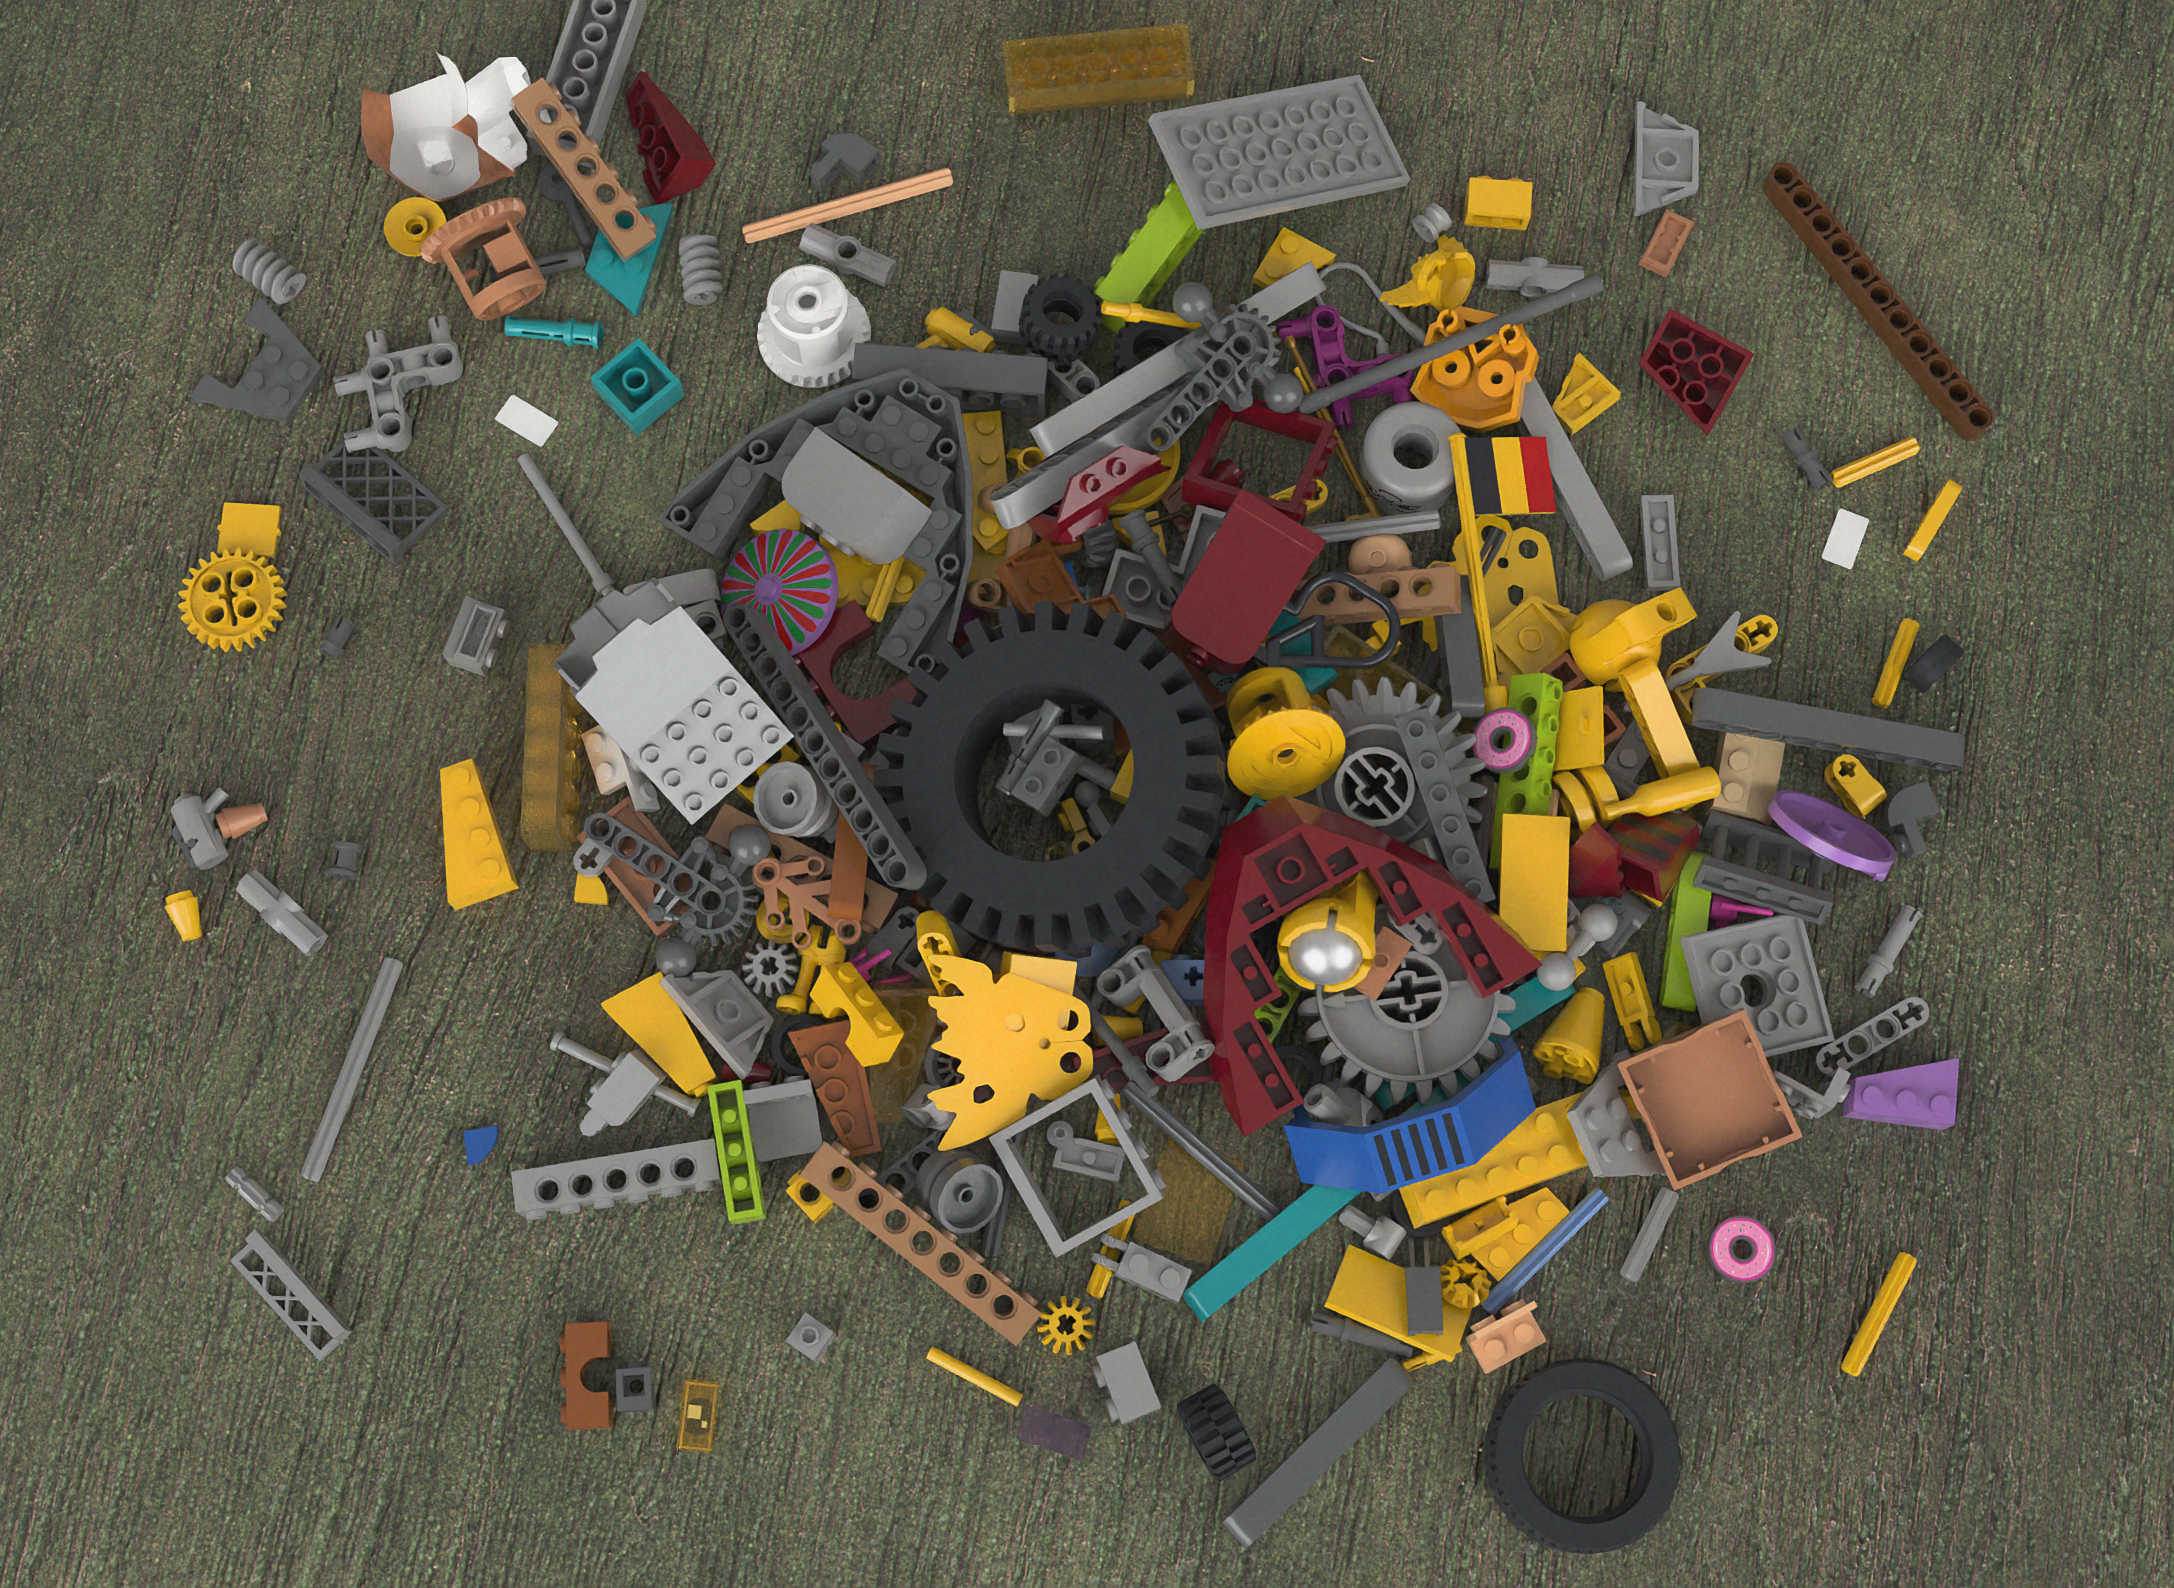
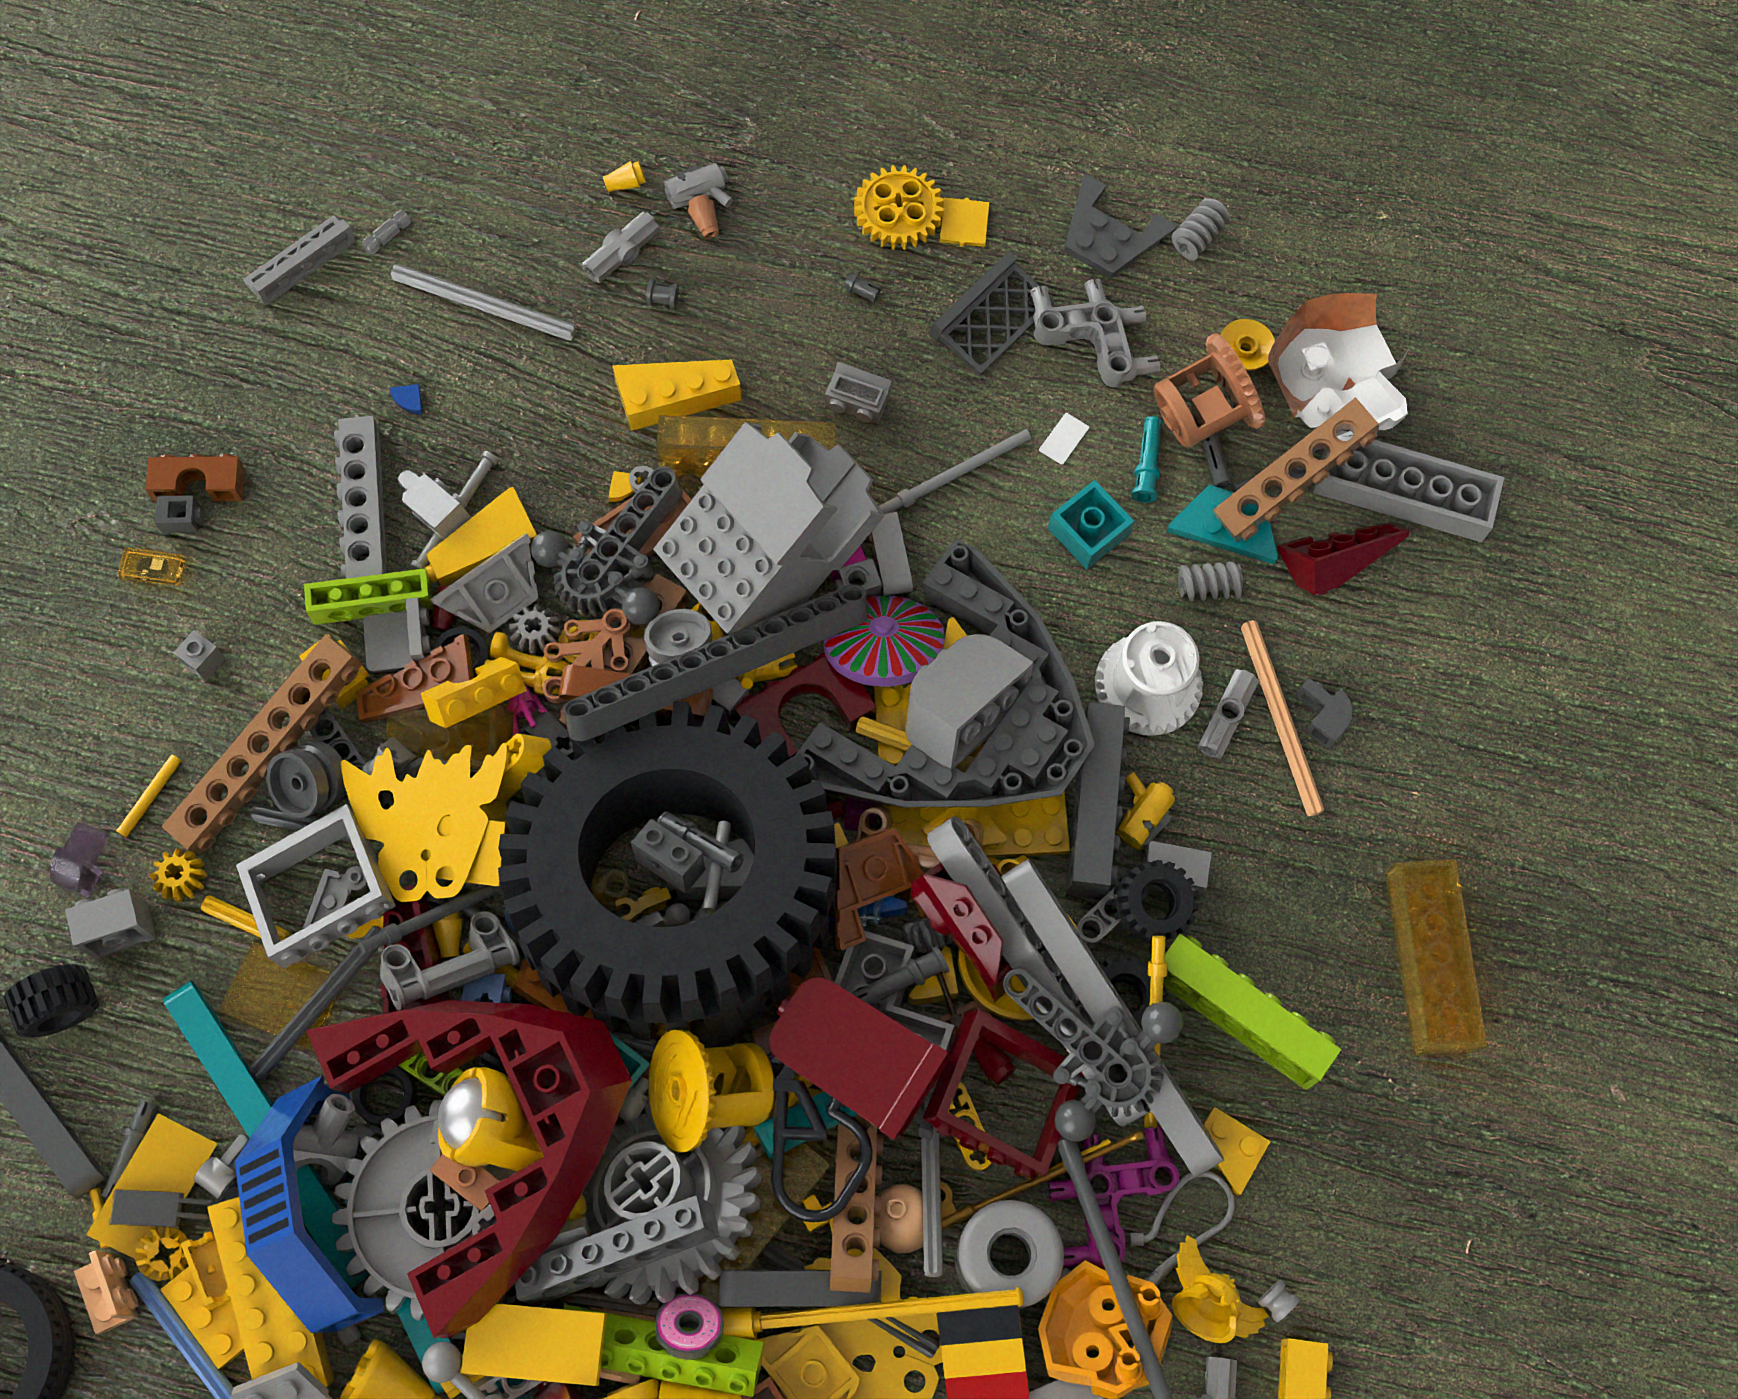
camera: 90 degrees right, 5 degrees down
light grey hinge [1091,1233,1193,1304] -> none
light grey plate [1148,75,1411,230] -> none

